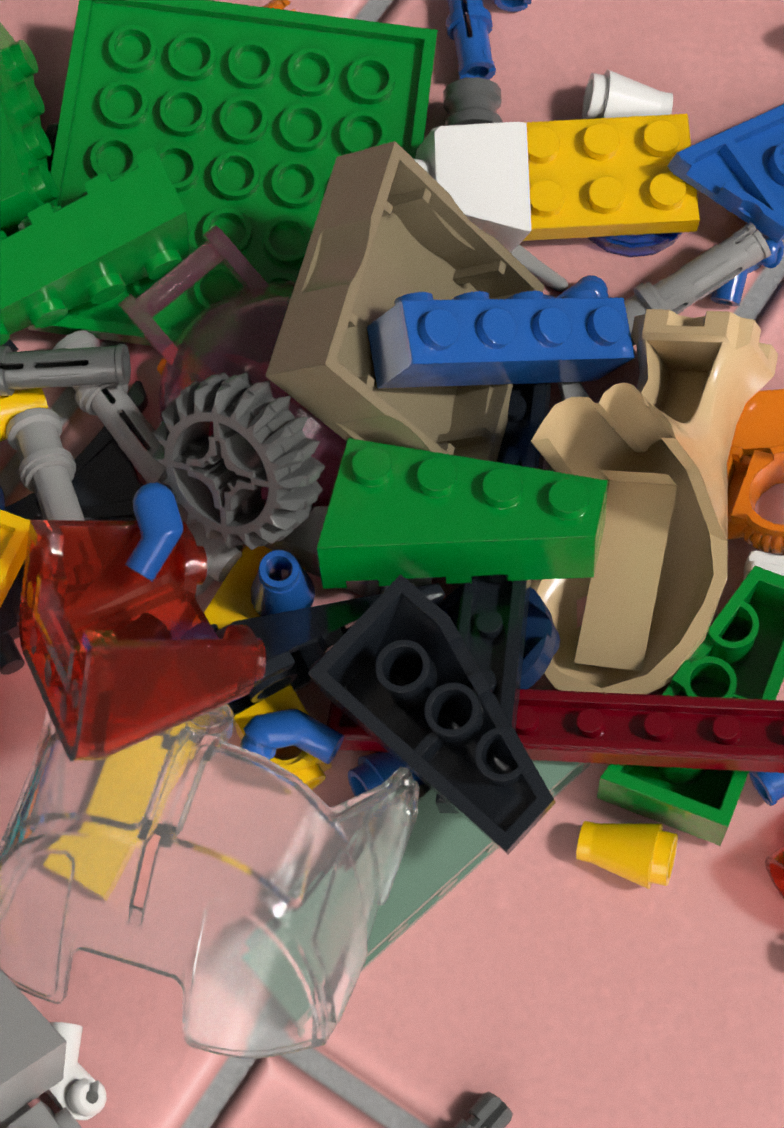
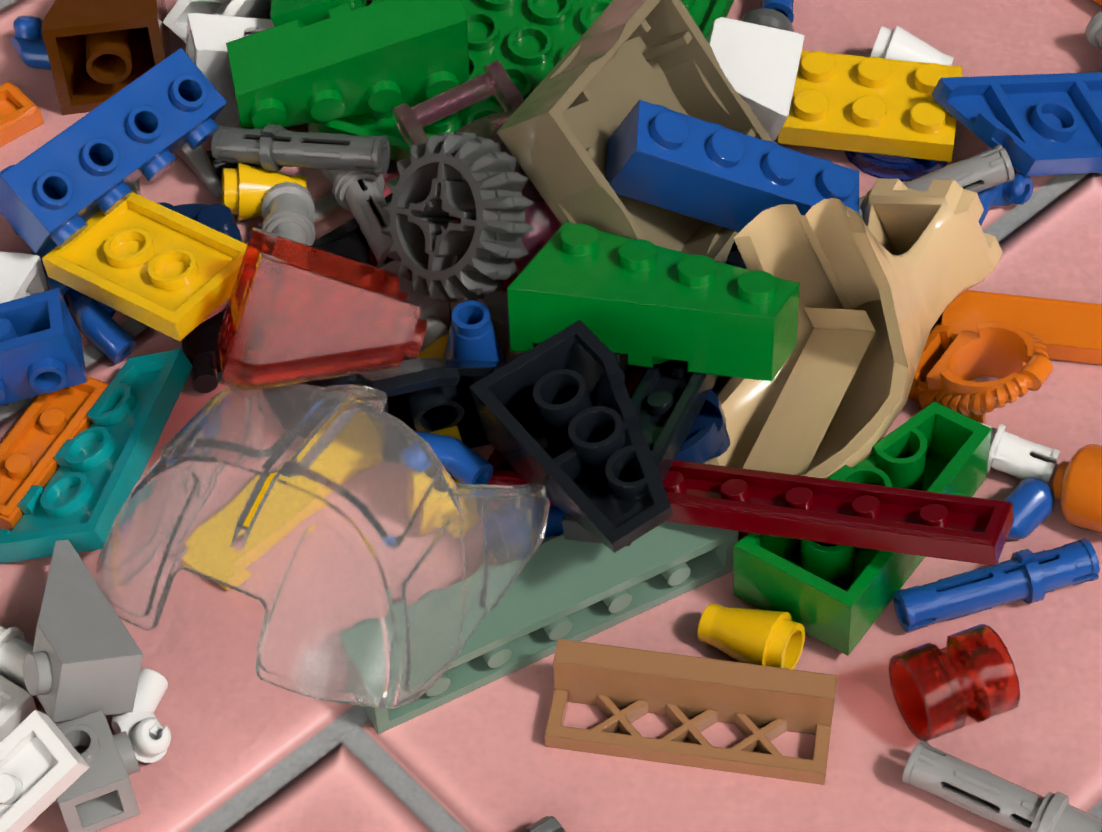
camera: 15 degrees right, 20 degrees down
blue arm [125,483,183,582] -> none
none -> medium nougat fence [545,639,838,785]

